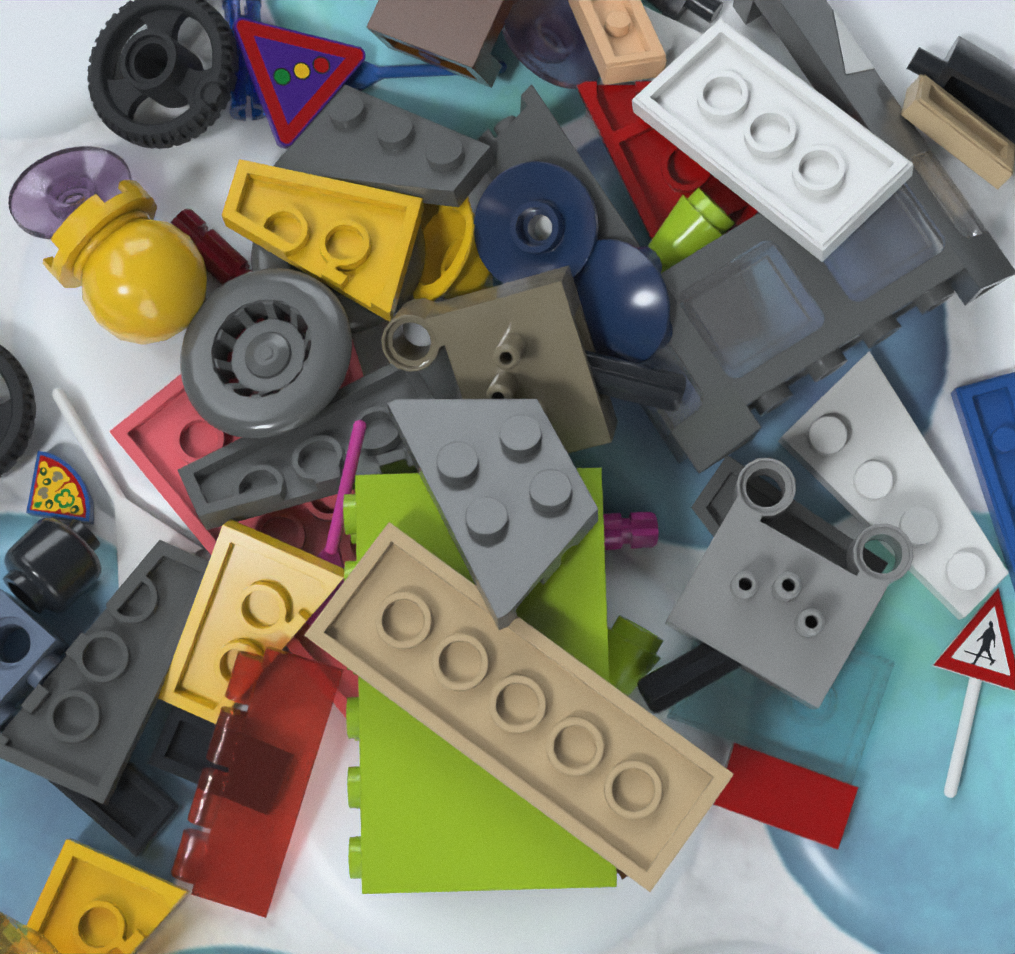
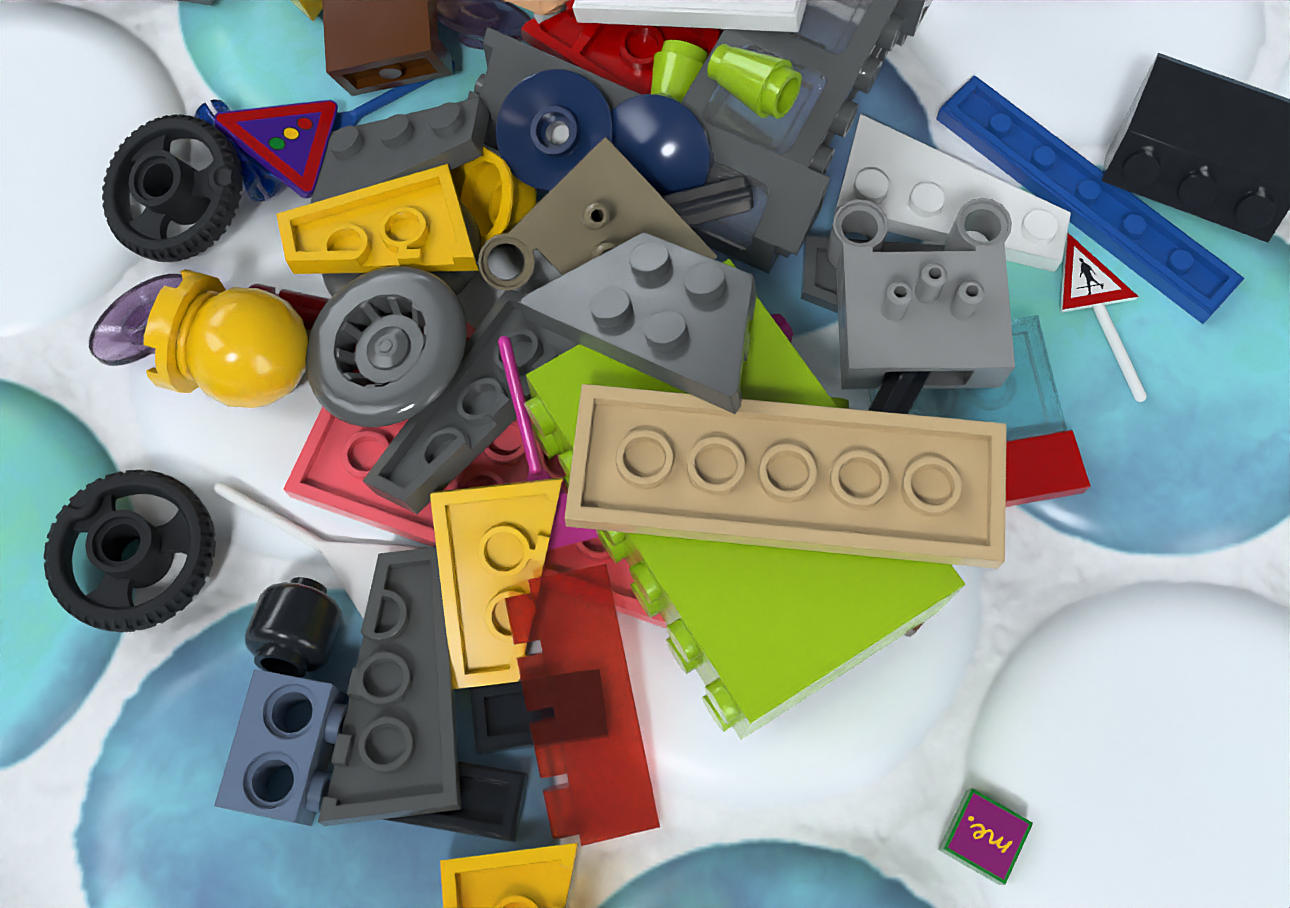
camera: 30 degrees left, 10 degrees down
tile [26,451,94,525] -> none
none -> lime cone [707,44,802,119]

